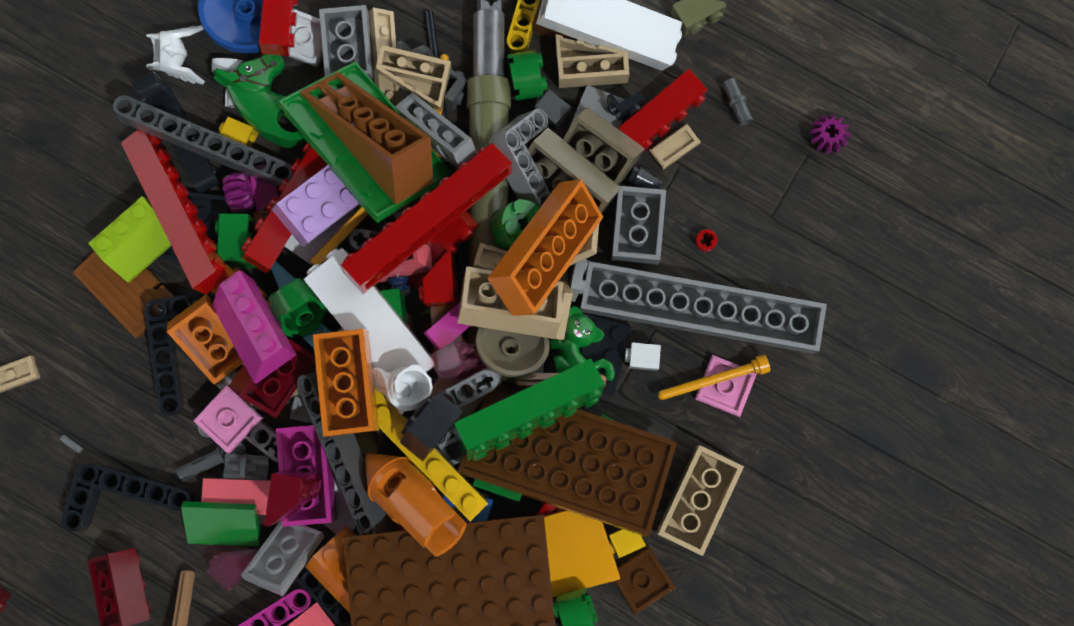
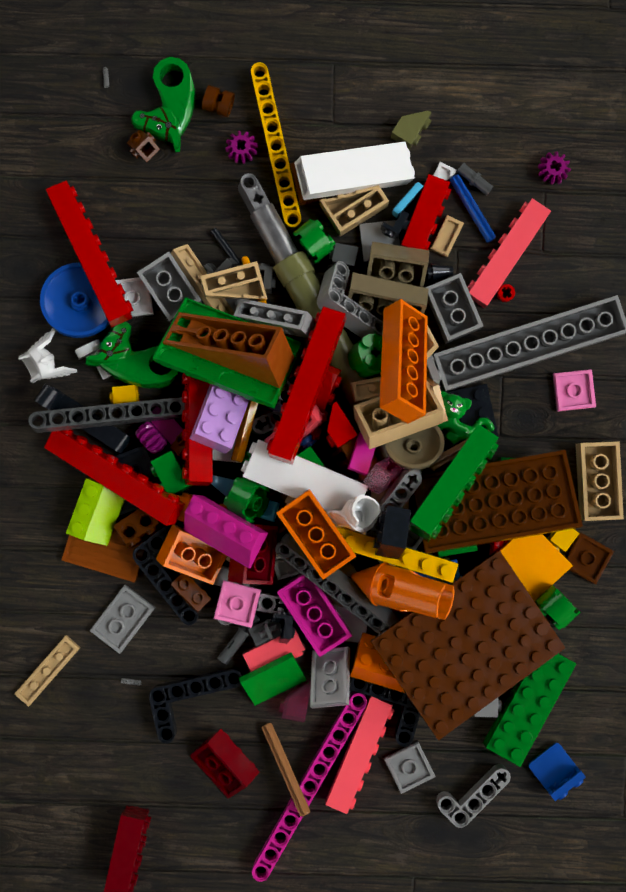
camera: 30 degrees left, 5 degrees up
dark red slope [264,469,321,526] -> none
white brick [625,343,661,371] -> none
light orange piece [657,354,770,400] -> none
none -> light grey tile [90,584,156,654]
none -> reddish brown brick [113,509,160,548]
none -> reddish brown bracket [171,574,211,612]
none -> black bracket [270,612,295,644]
none -> medium azure tile [392,182,423,219]
none -> white tile [433,162,457,181]
none -> blue axle [450,174,496,243]
none -> coral brick [467,198,551,309]

